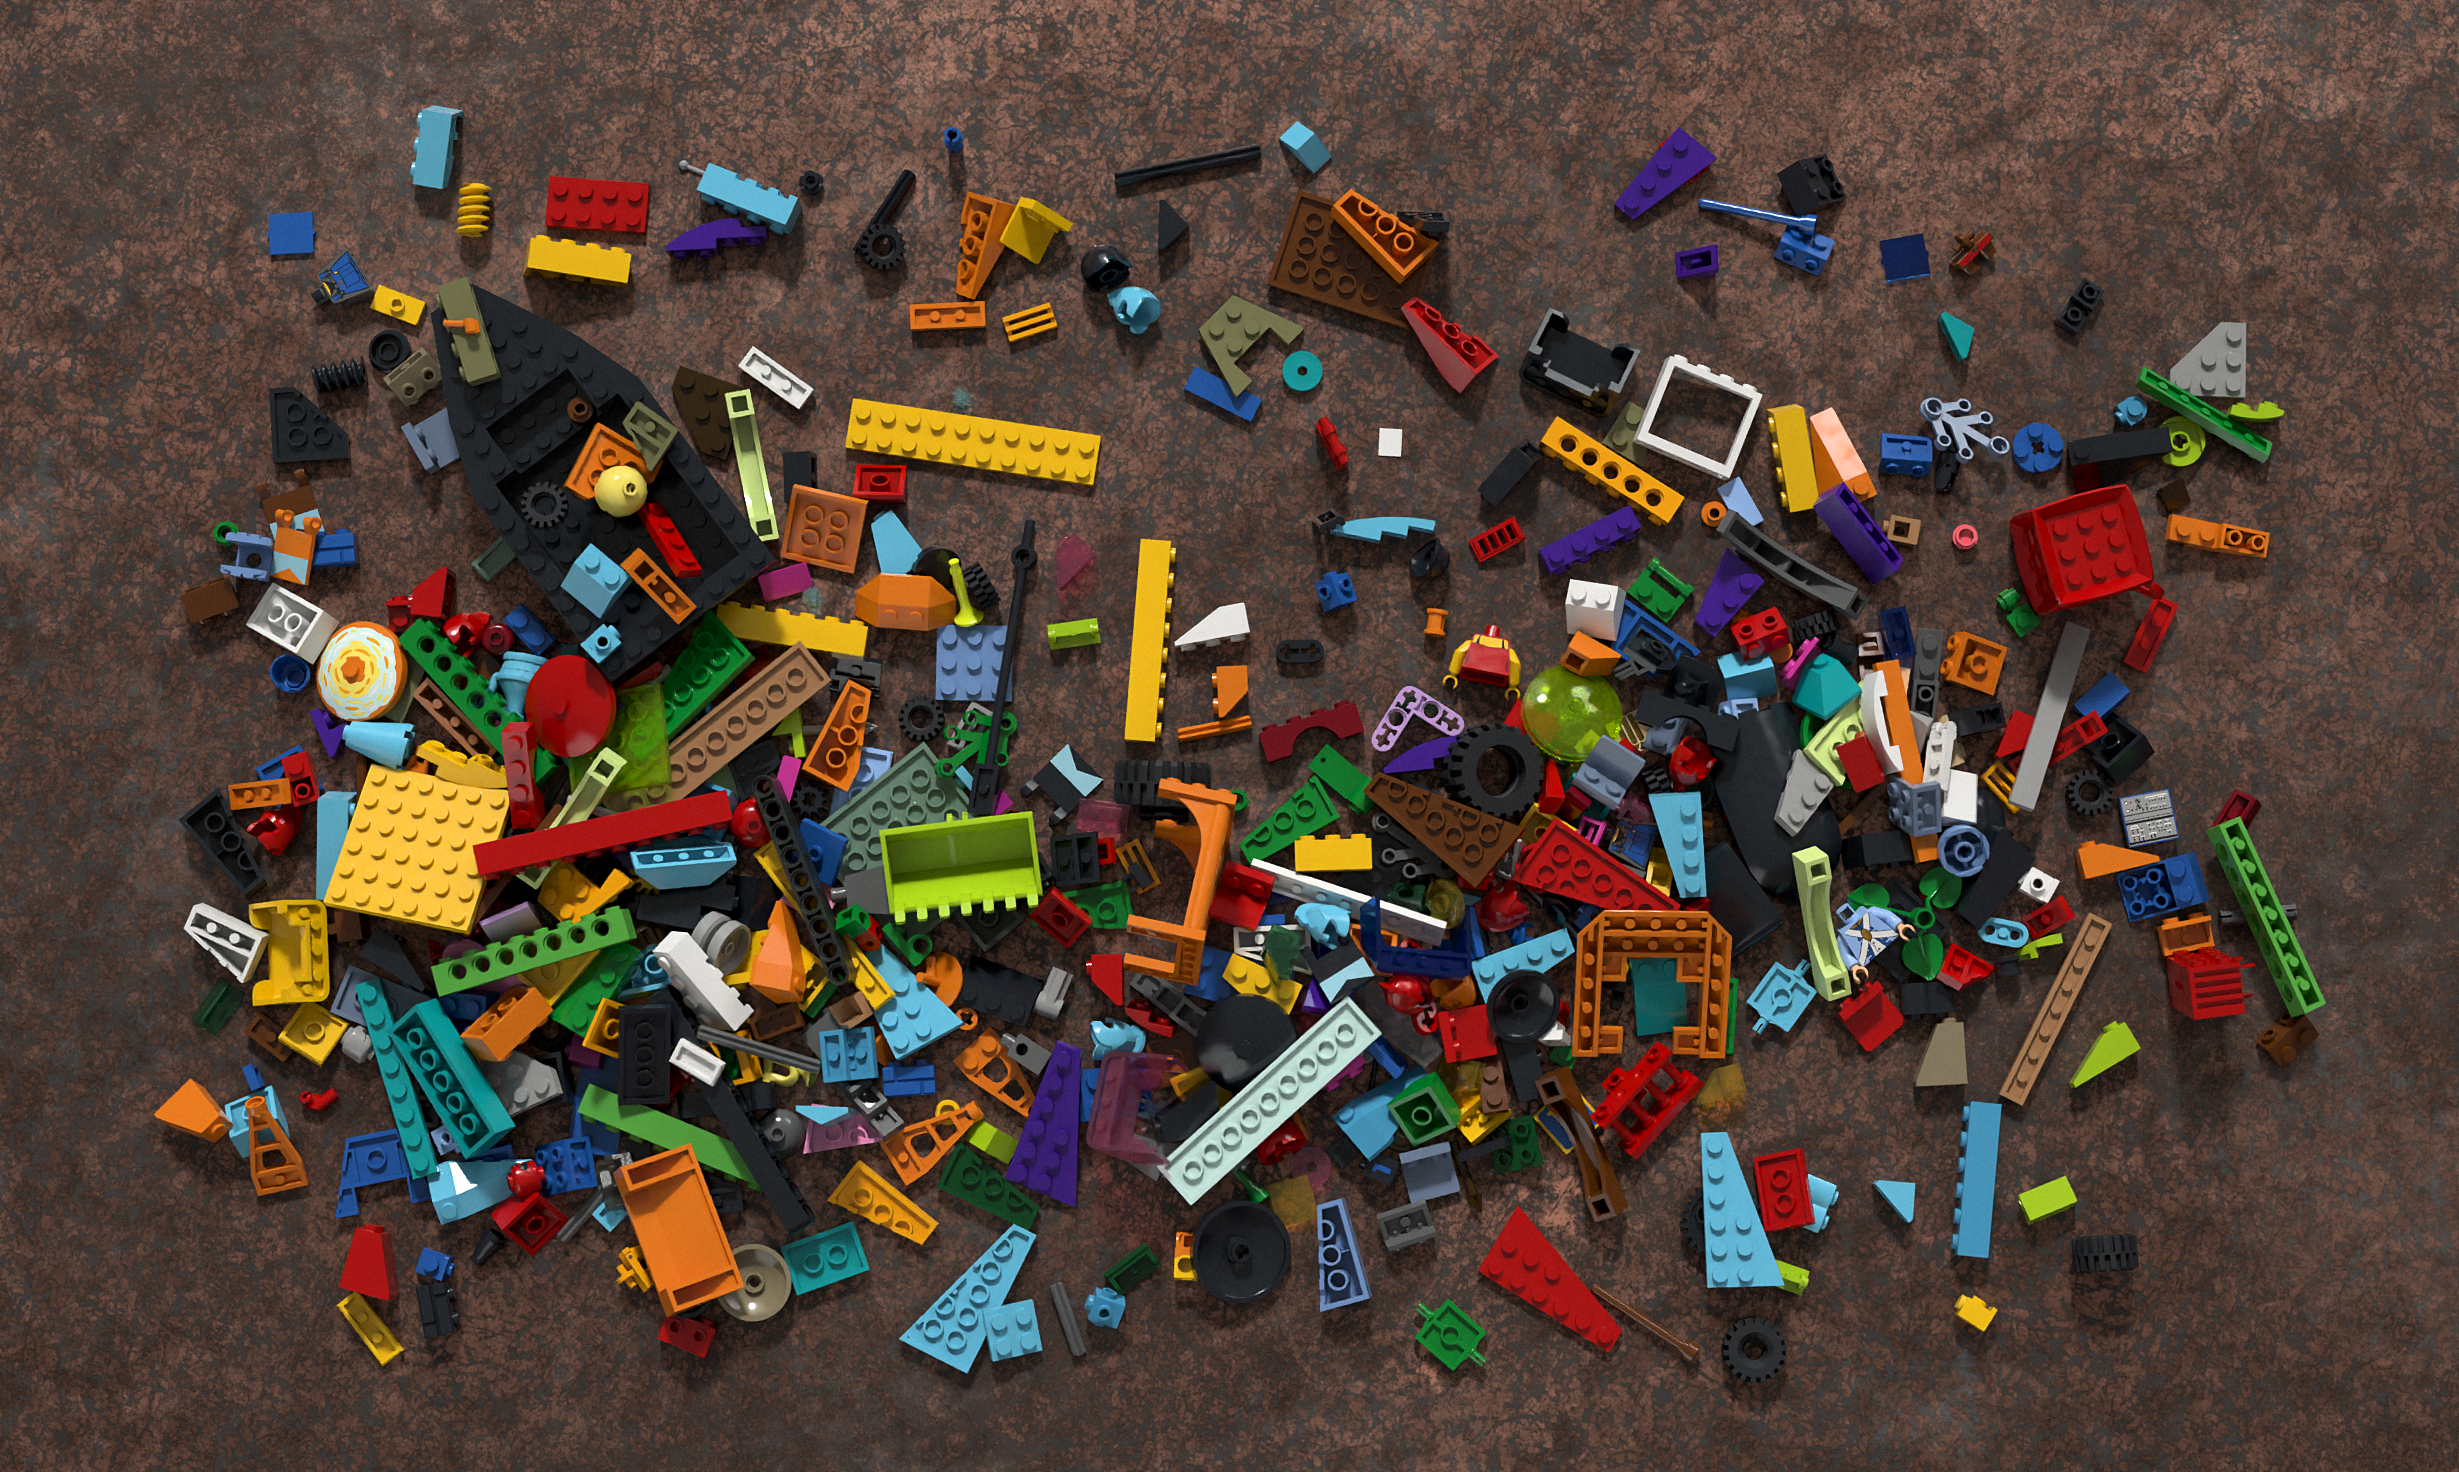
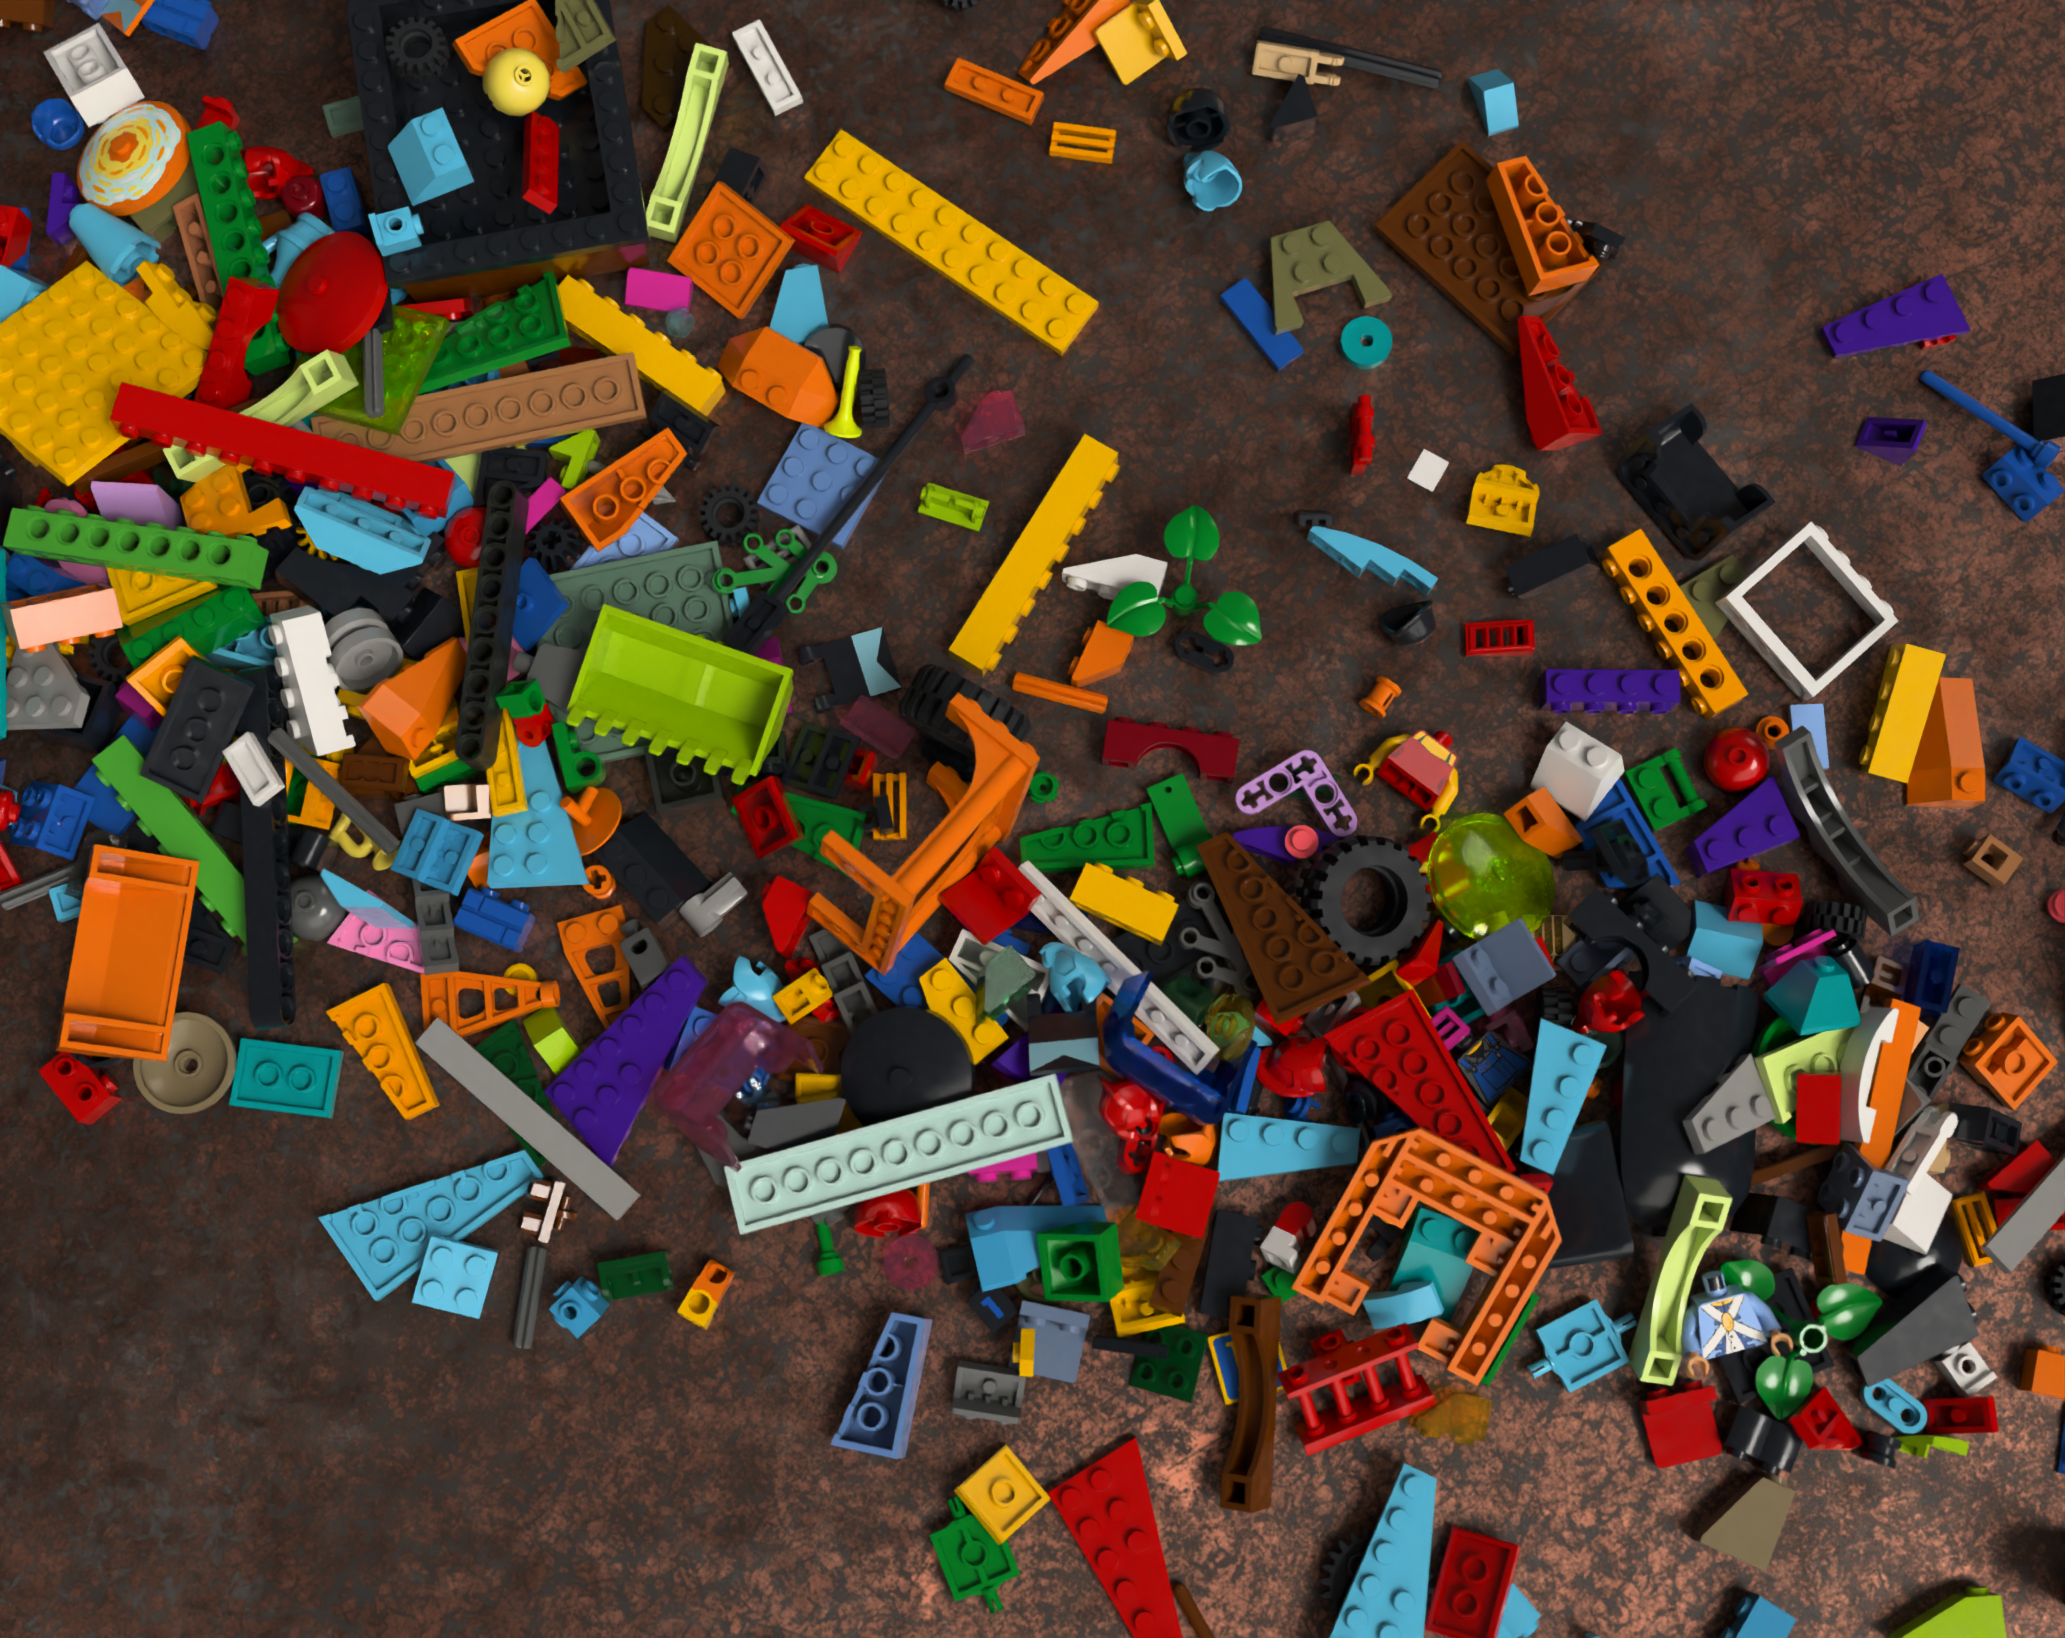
camera: 25 degrees right, 5 degrees down
red slope [407,567,456,623] -> none
light orange hips [616,1245,654,1293] -> none
orange slope [620,548,697,625] -> none
clear light blue plate [951,386,974,408] -> none
black dish [1190,1200,1291,1303] -> none
clear yellow piece [1267,1174,1317,1227] -> none
blue brick [1314,571,1358,612] -> none
dark brown piece [1450,1141,1482,1213] -> none
black dish [1486,969,1561,1043] -> none
dark purple brick [1812,482,1904,584] -> none
medium blue cylinder [1937,824,1990,877] -> none
medium nougat plate [1998,912,2112,1106] -> none
none -> dark grey axle [362,328,384,419]
none -> light grey tile [415,1017,641,1221]
none -> reddish brown hips [517,1175,578,1243]
none -> yellow bracket [772,968,833,1024]
none -> yellow tile [954,1445,1051,1545]
none -> yellow plate [1013,1328,1035,1377]
none -> green plant [1107,505,1262,646]
none -> tan hinge [1252,40,1344,85]
none -> coral plate [1284,825,1319,859]
none -> medium azure slope [1362,1281,1444,1329]
none -> yellow slope [1466,464,1540,537]
none -> red cylinder [1702,727,1771,794]
none -> reddish brown plate [1806,1211,1847,1285]

